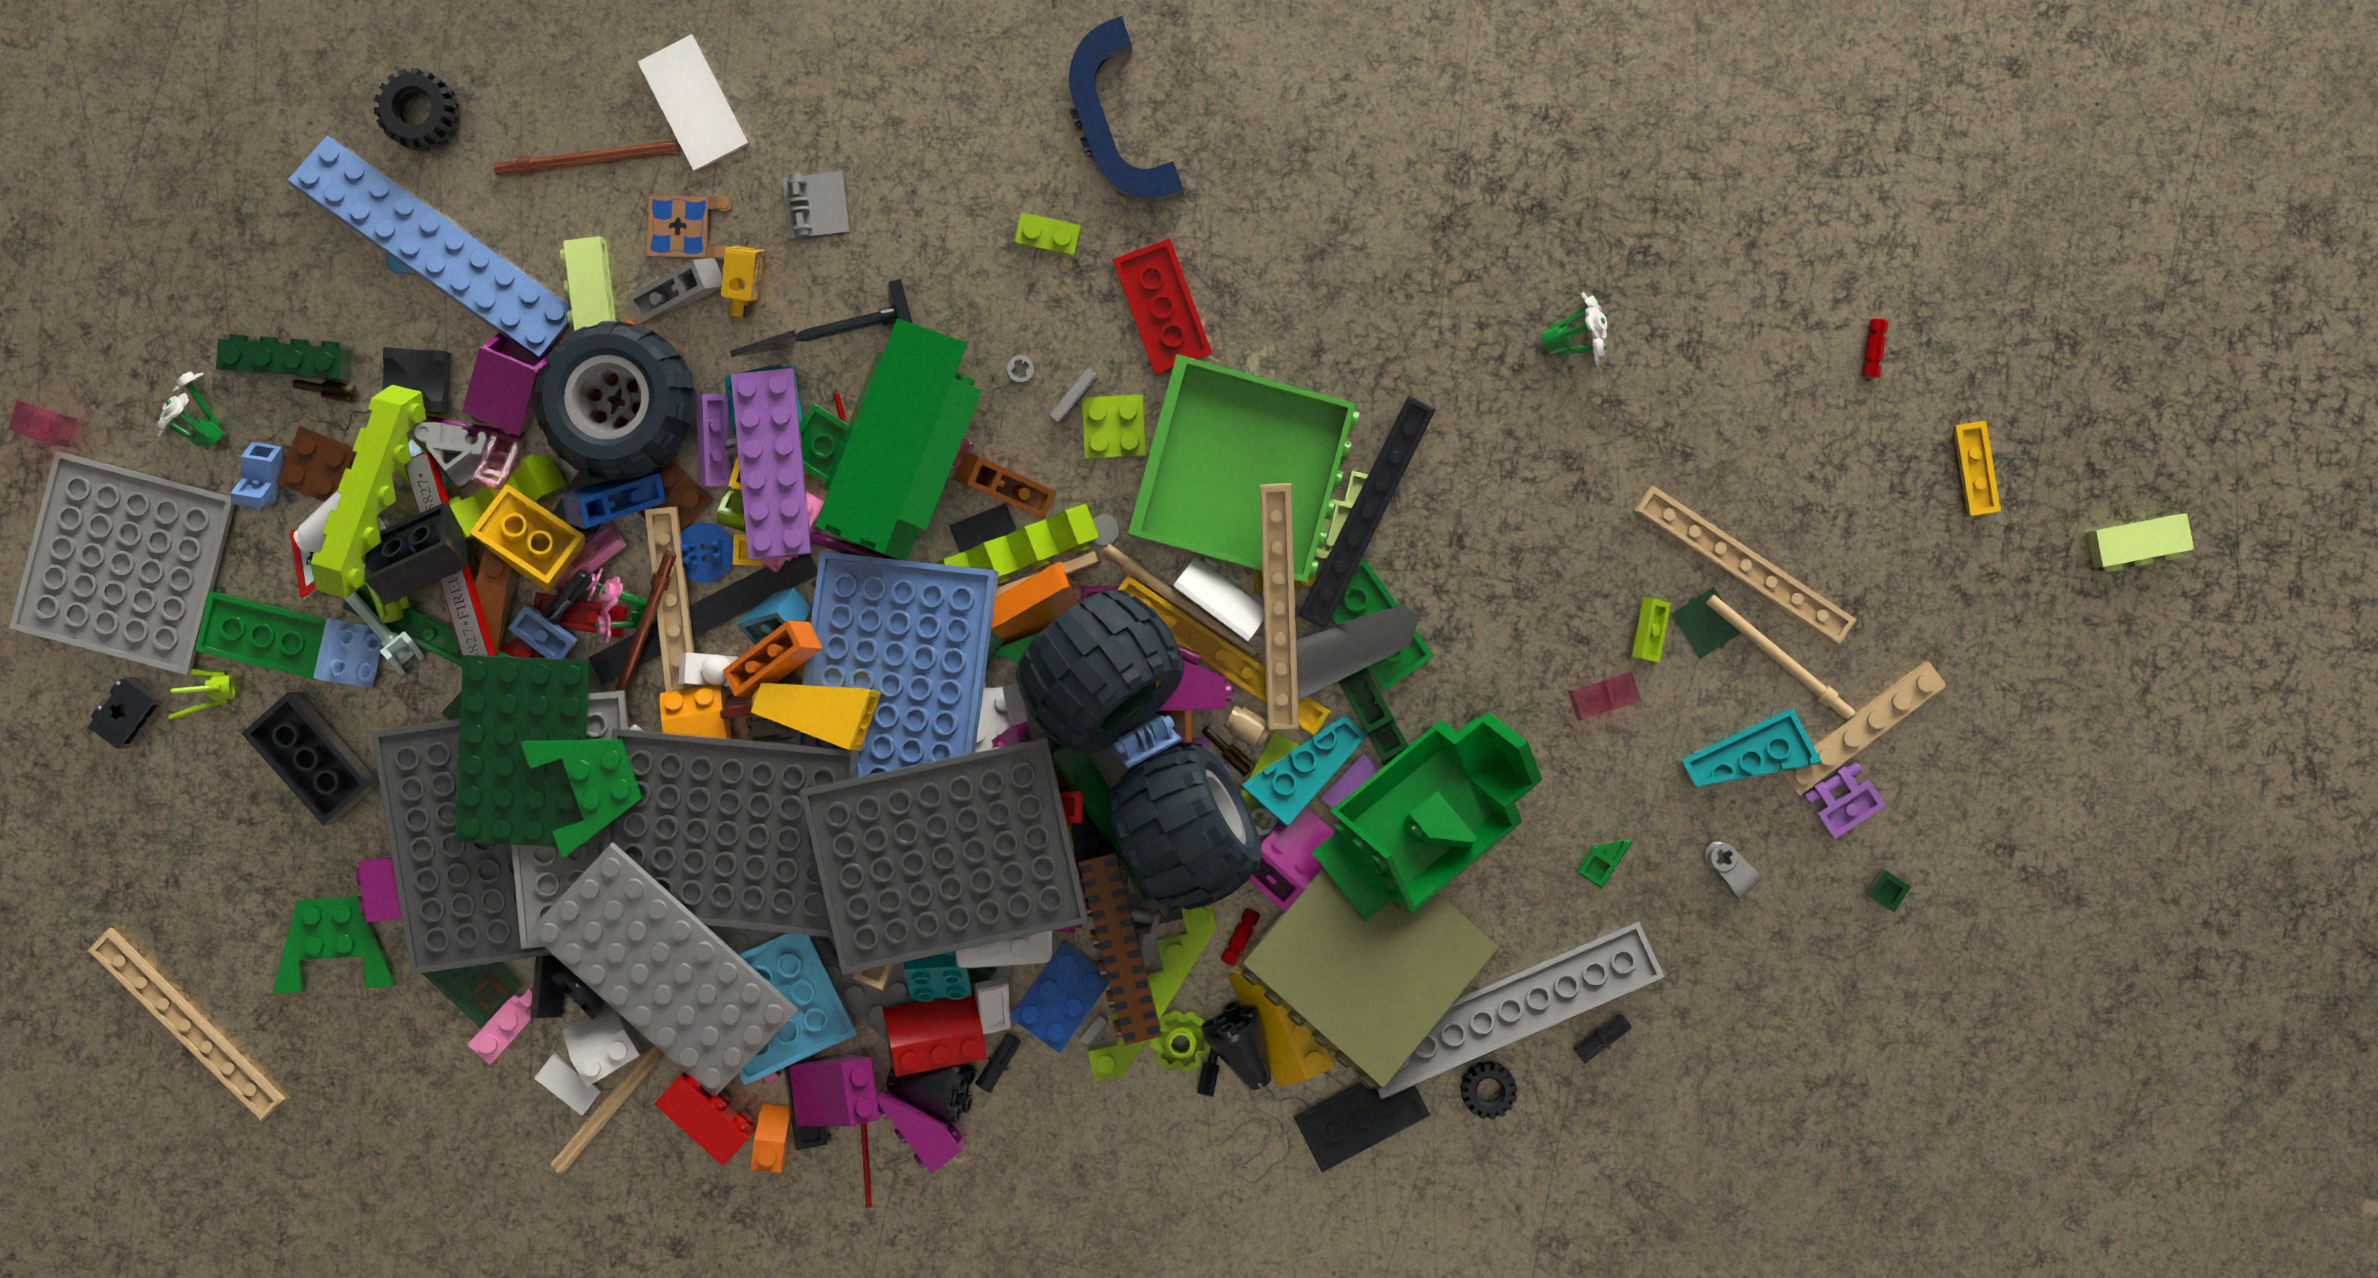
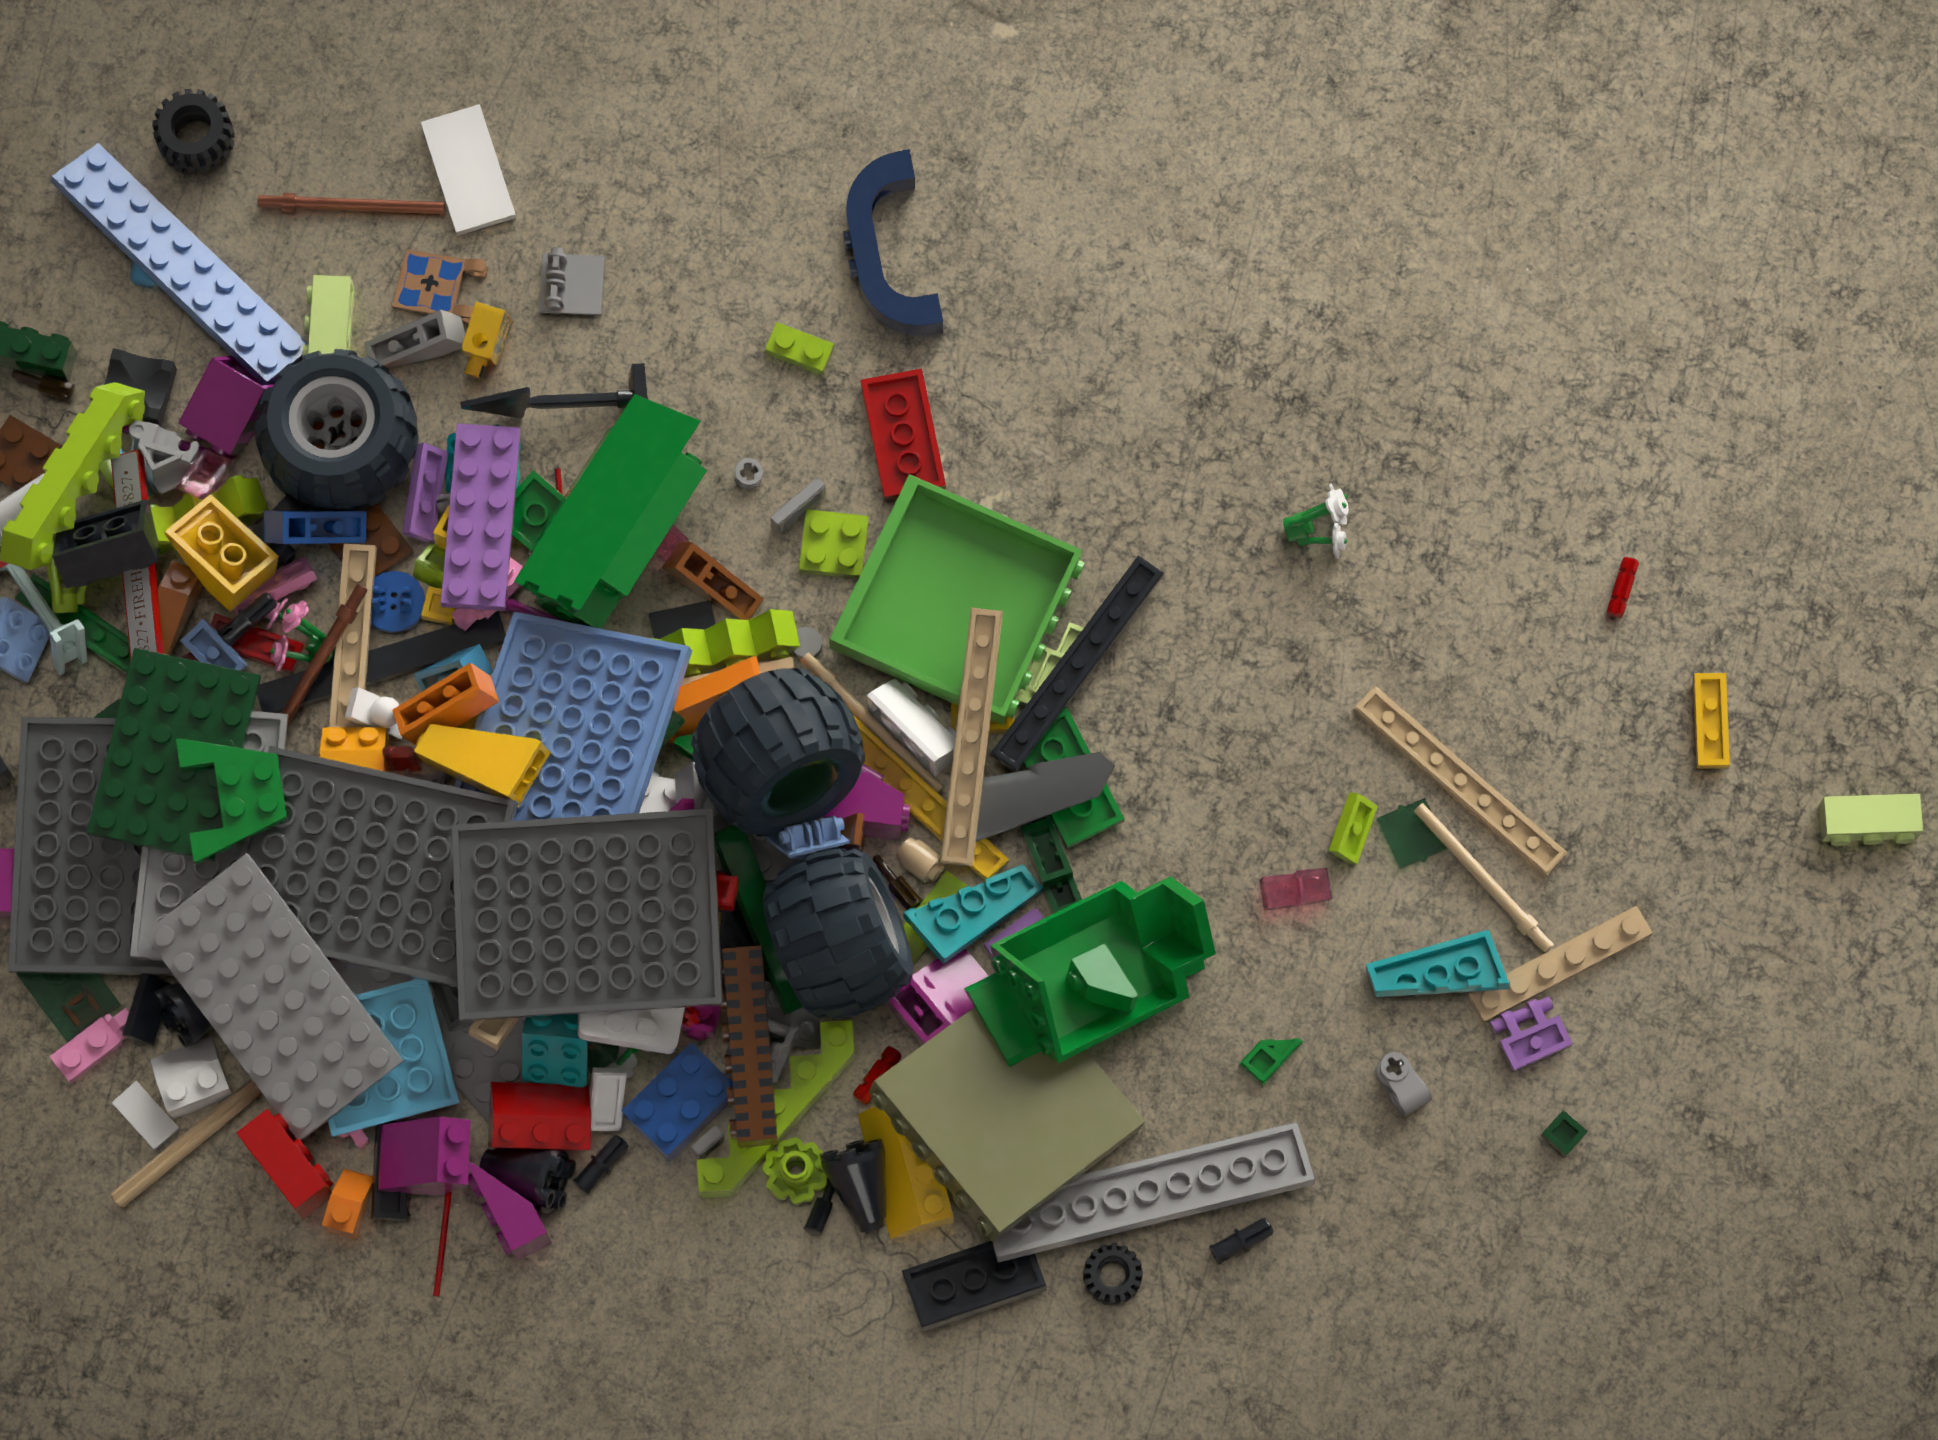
camera: 15 degrees right, 15 degrees down
light grey bush [1251,807,1276,835] -> none

